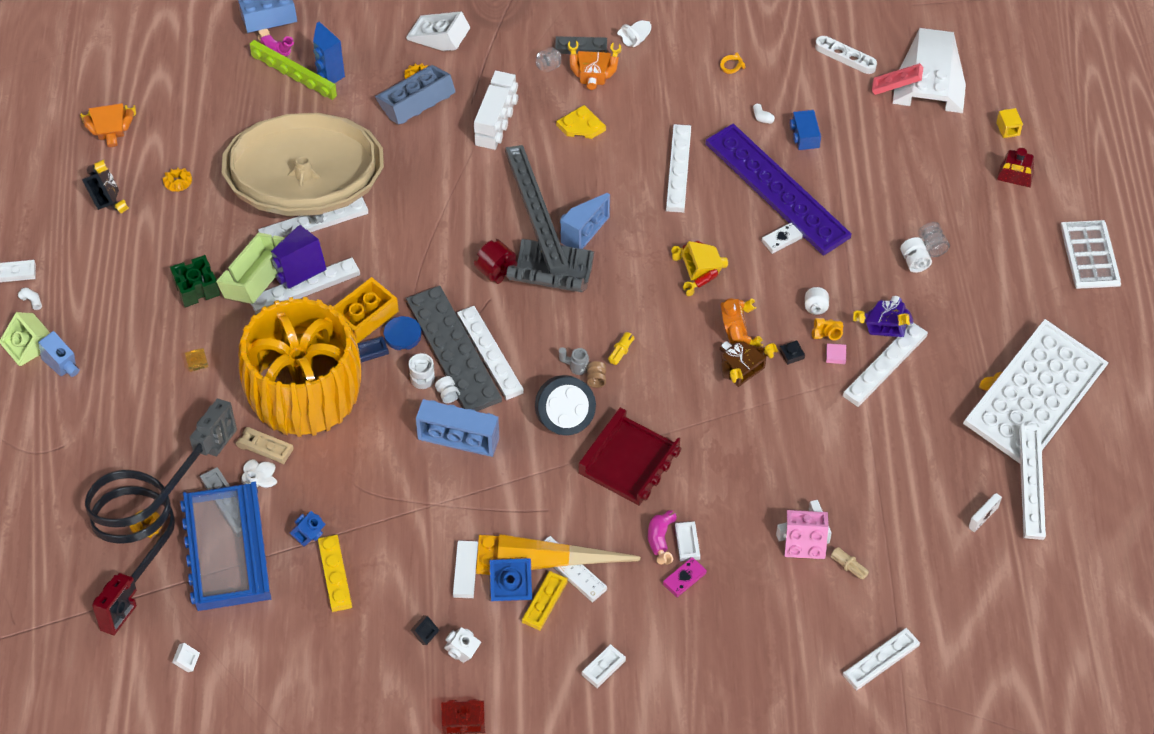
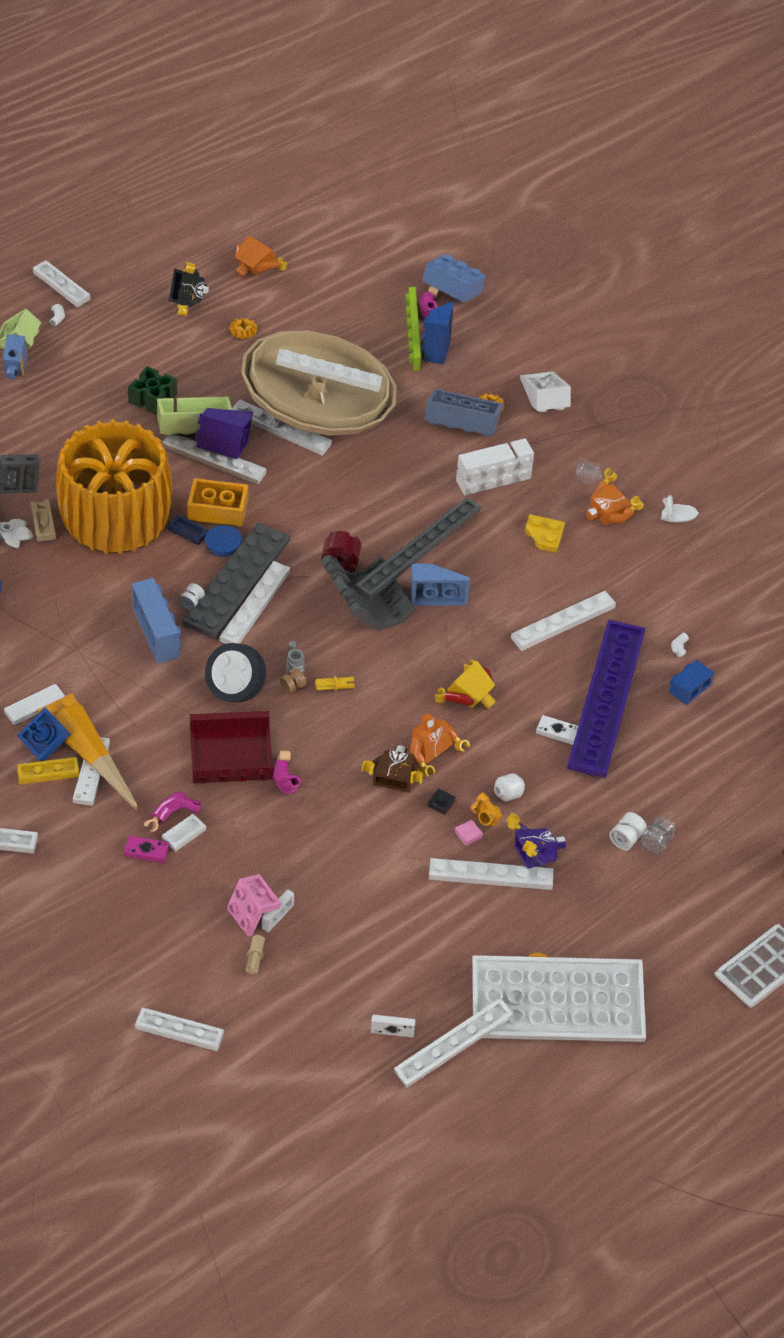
camera: 50 degrees right, 5 degrees down
white wheel [409,353,435,389] -> none
dark grey plate [555,36,607,54] -> none
light orange piece [720,52,746,74] -> none
none -> dark pink arm [273,751,301,794]
none -> white plate [276,349,382,392]

